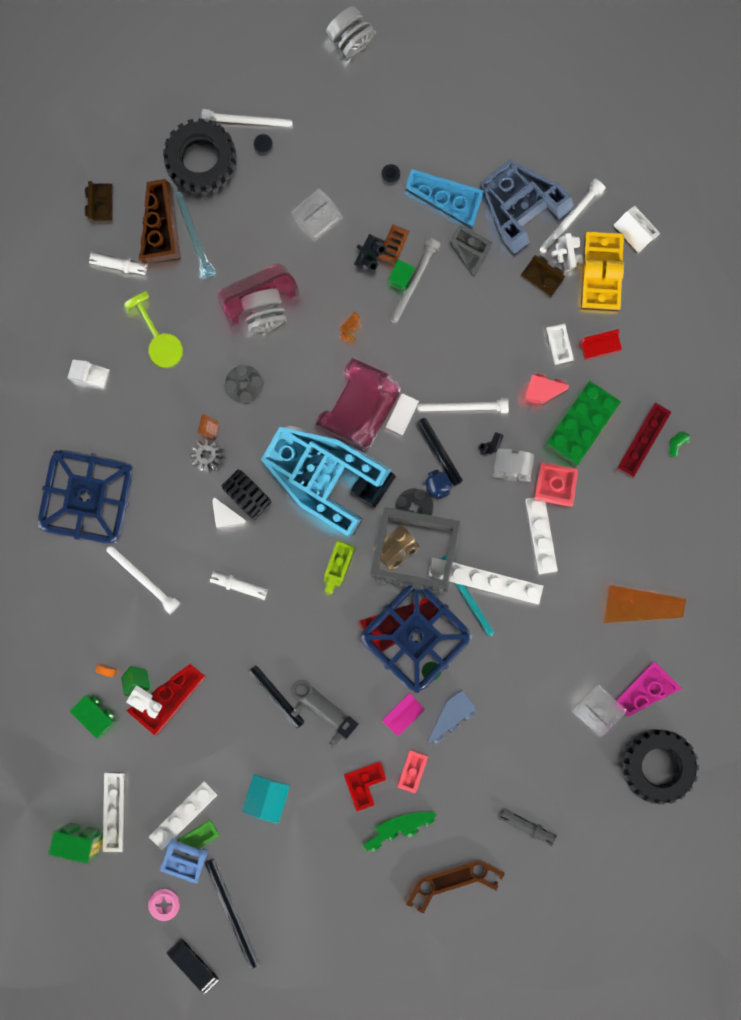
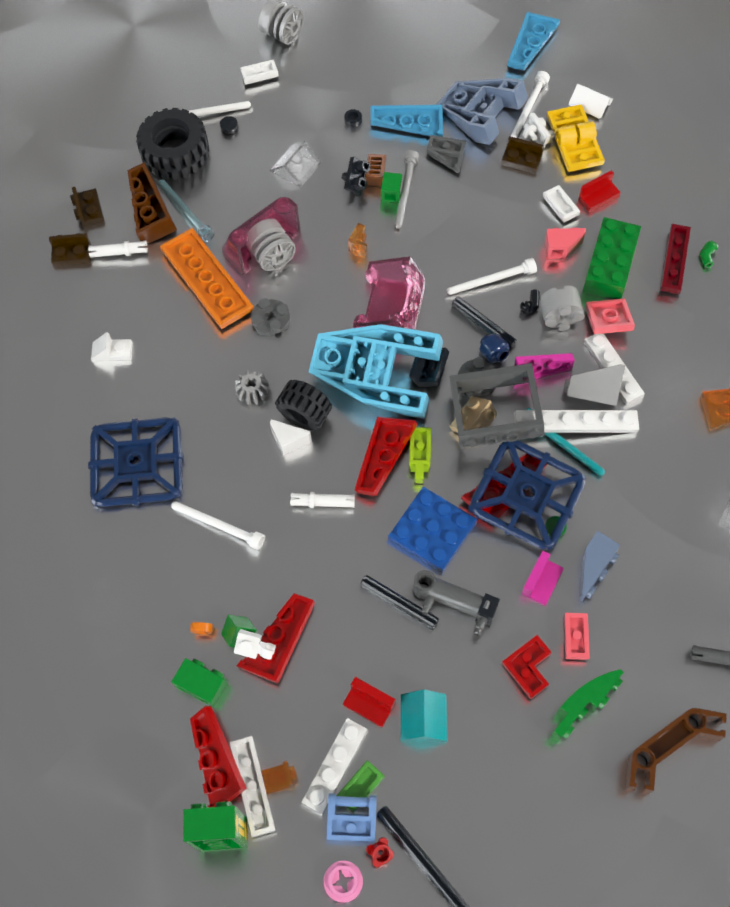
camera: 10 degrees left, 20 degrees down
lime piece [124,291,183,367] -> none
dark orange slope [198,414,219,440] -> none
white tile [386,393,419,436] -> none
none -> dark brown bracket [49,233,91,266]
none -> orange plate [160,228,254,330]
none -> red wing [190,706,247,807]
none -> white plate [240,59,279,85]
none -> clear orange bracket [261,761,298,795]
none -> red panel [343,677,396,727]
none -> red wing [354,417,418,496]
none -> red plate [366,837,394,867]
none -> blue plate [388,486,477,573]
none -> dark azure wing [507,12,560,71]
none -> dark pink wing [514,353,575,380]
none -> light grey slope [563,364,625,406]

